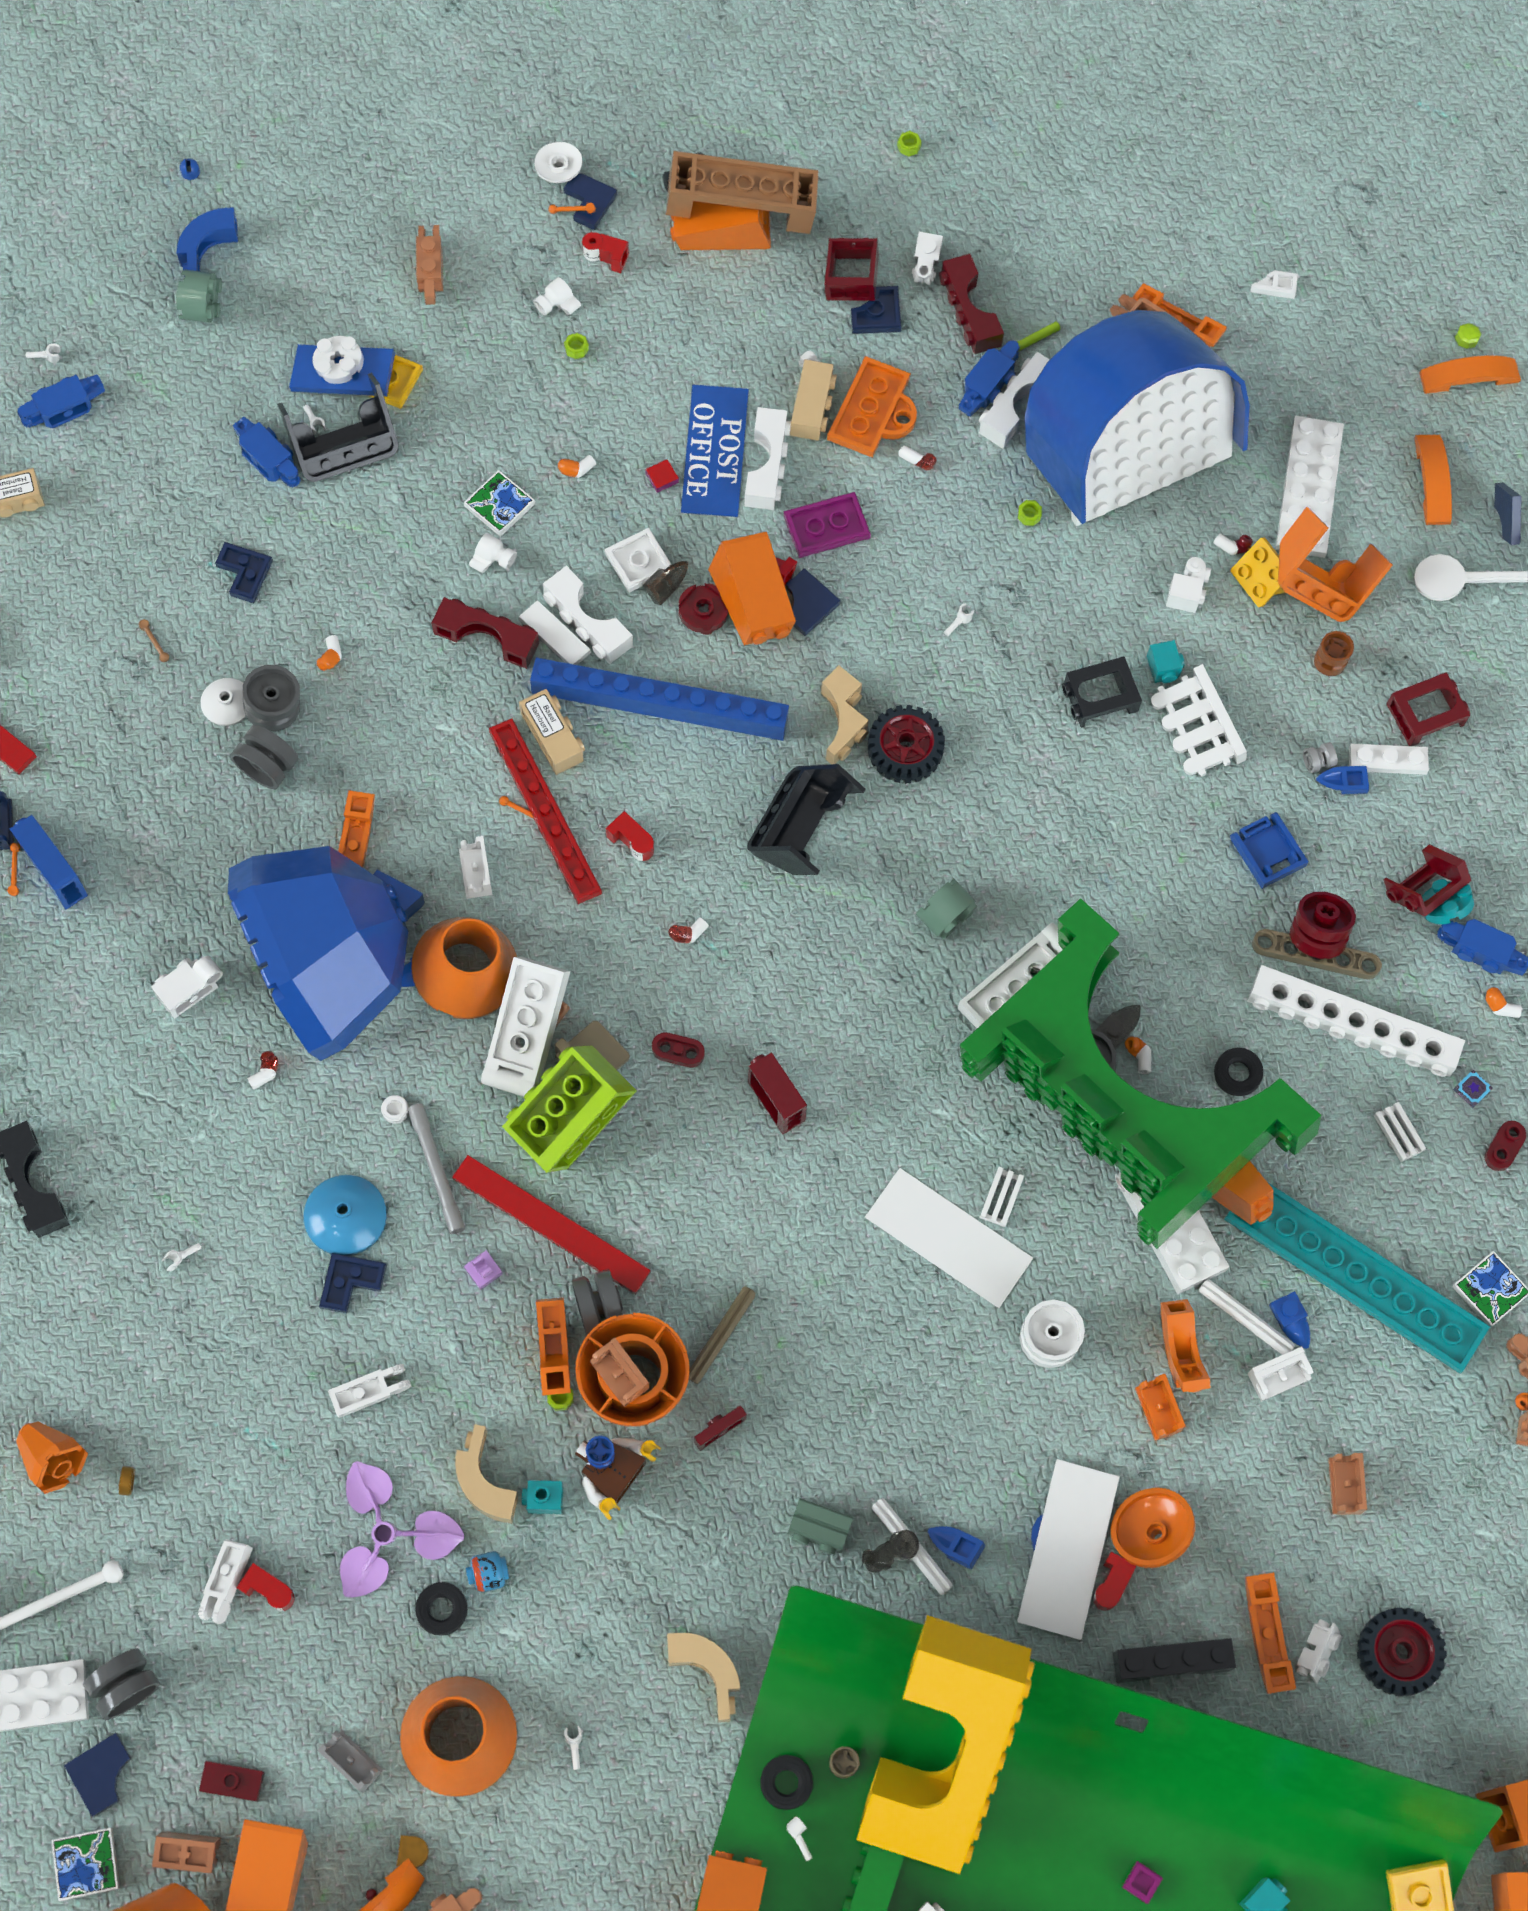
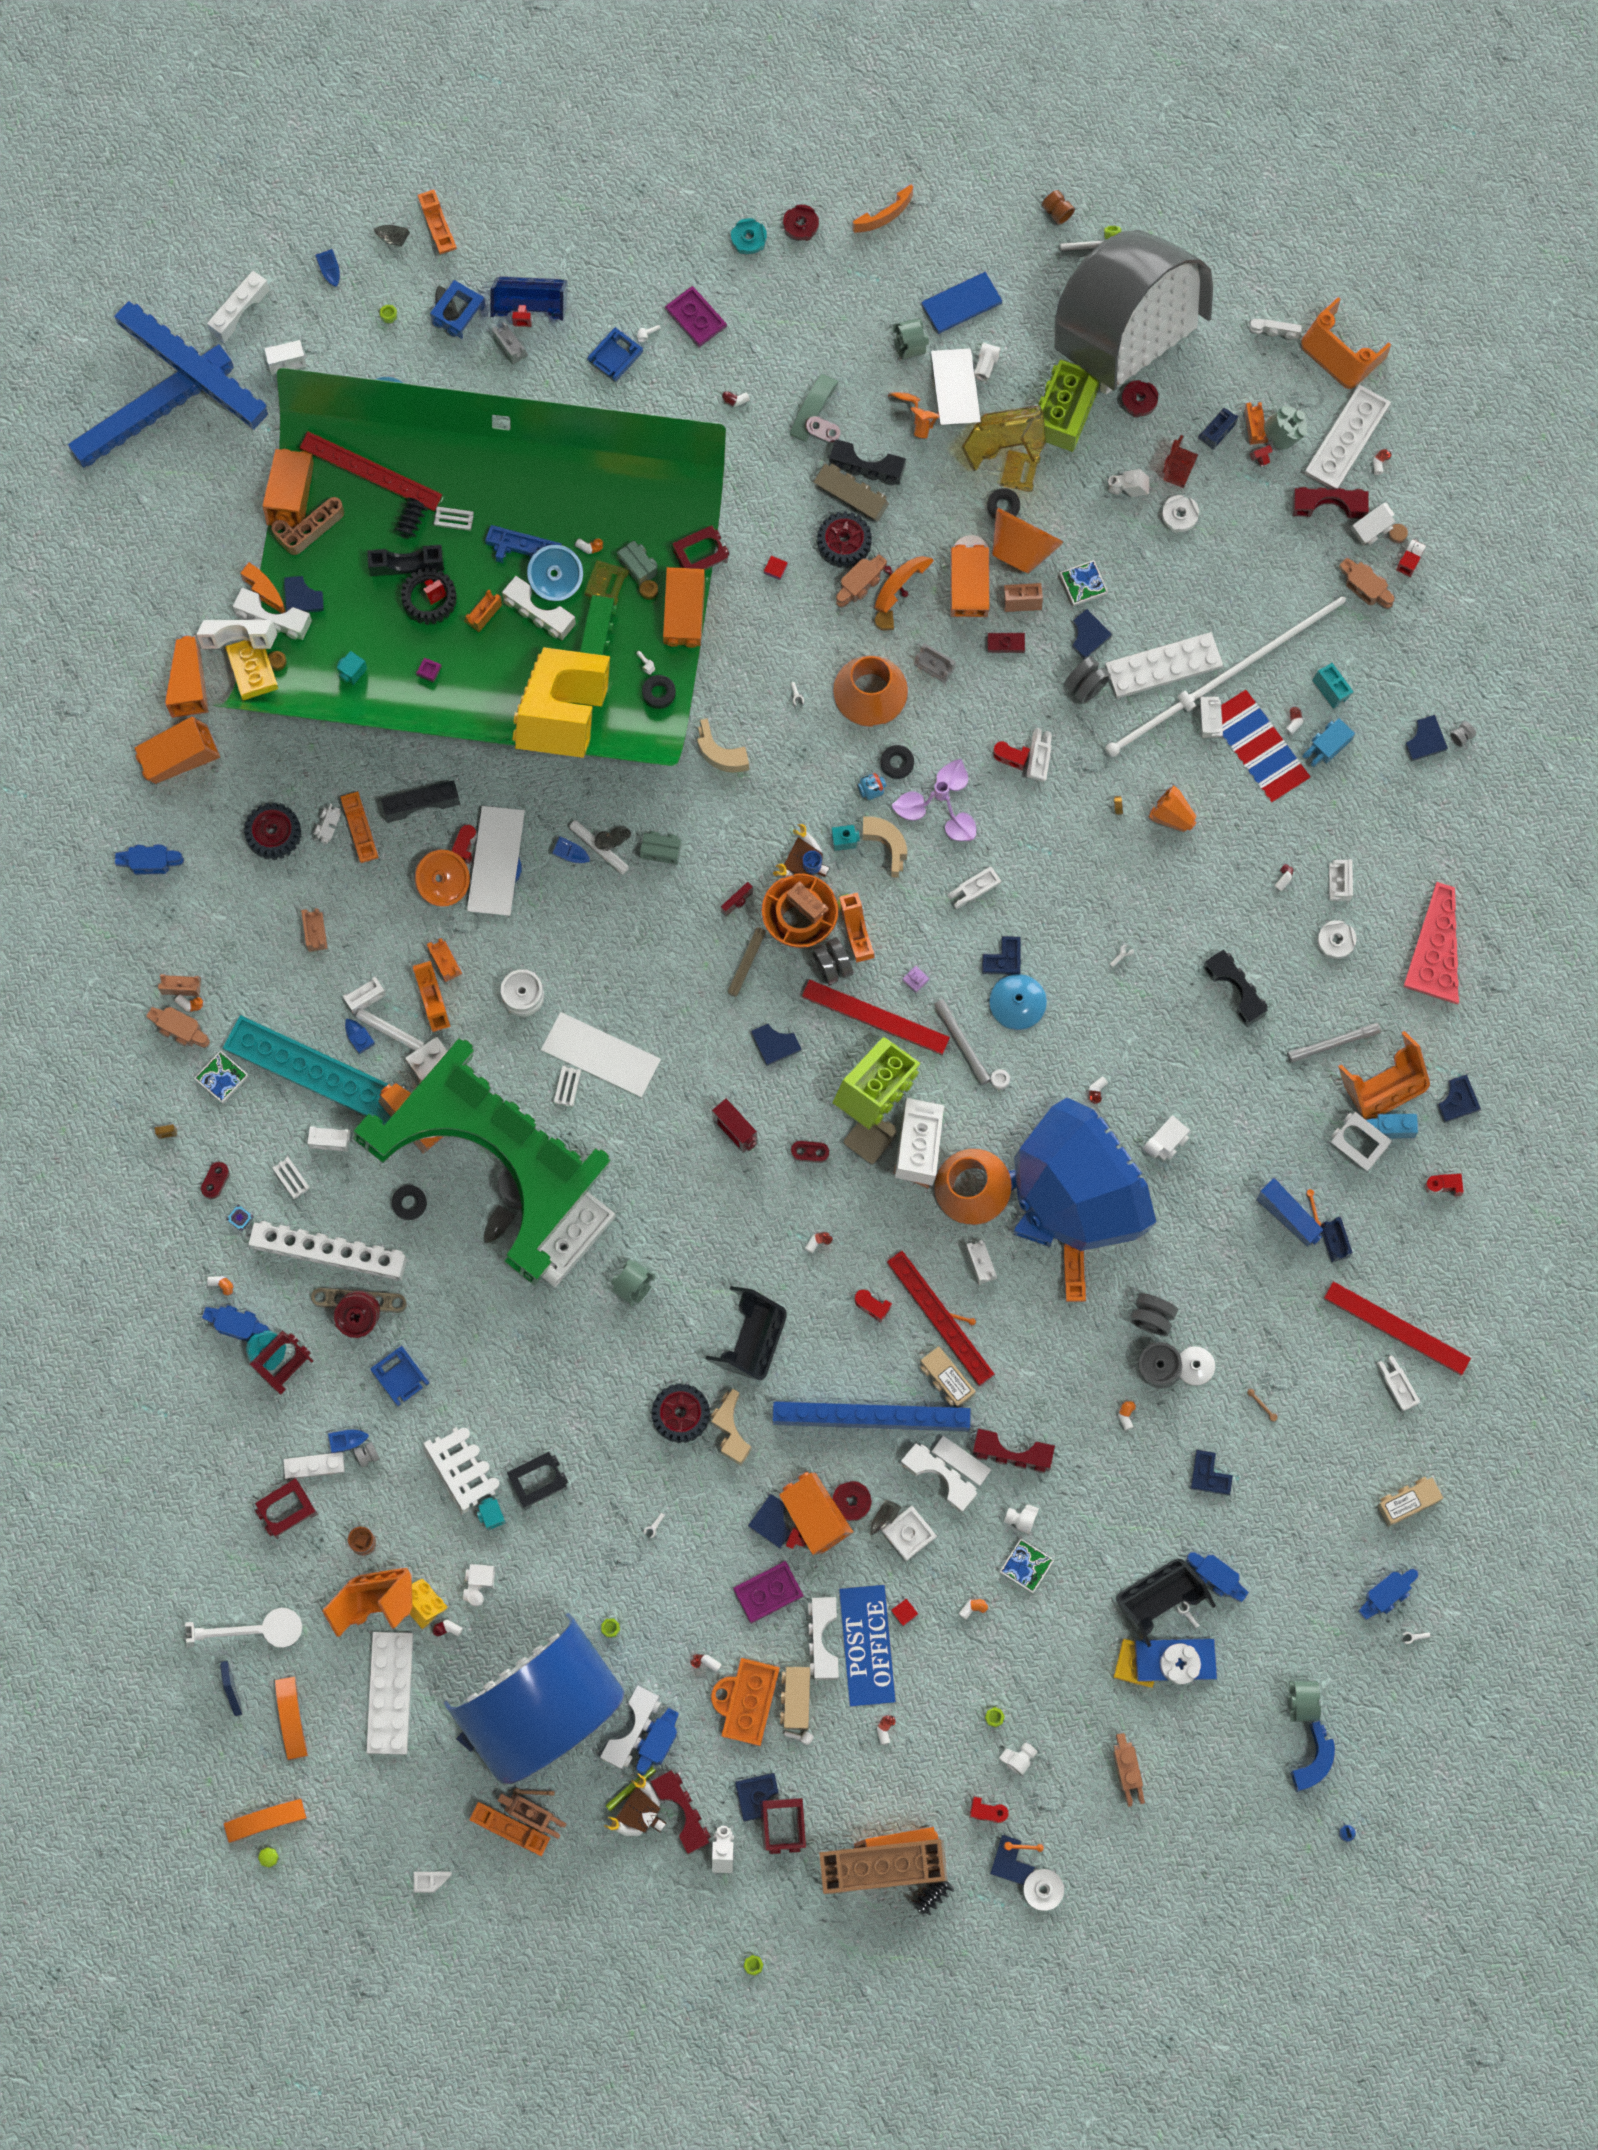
camera: 175 degrees right, 5 degrees up
dark tan wheel [829,1747,859,1779] -> none
arm [1125,1036,1151,1074] -> none
none -> white hinge [307,1126,351,1152]
none -> torso [604,1773,667,1836]
none -> dark blue tile [751,1023,802,1066]
none -> arm [877,1715,896,1745]

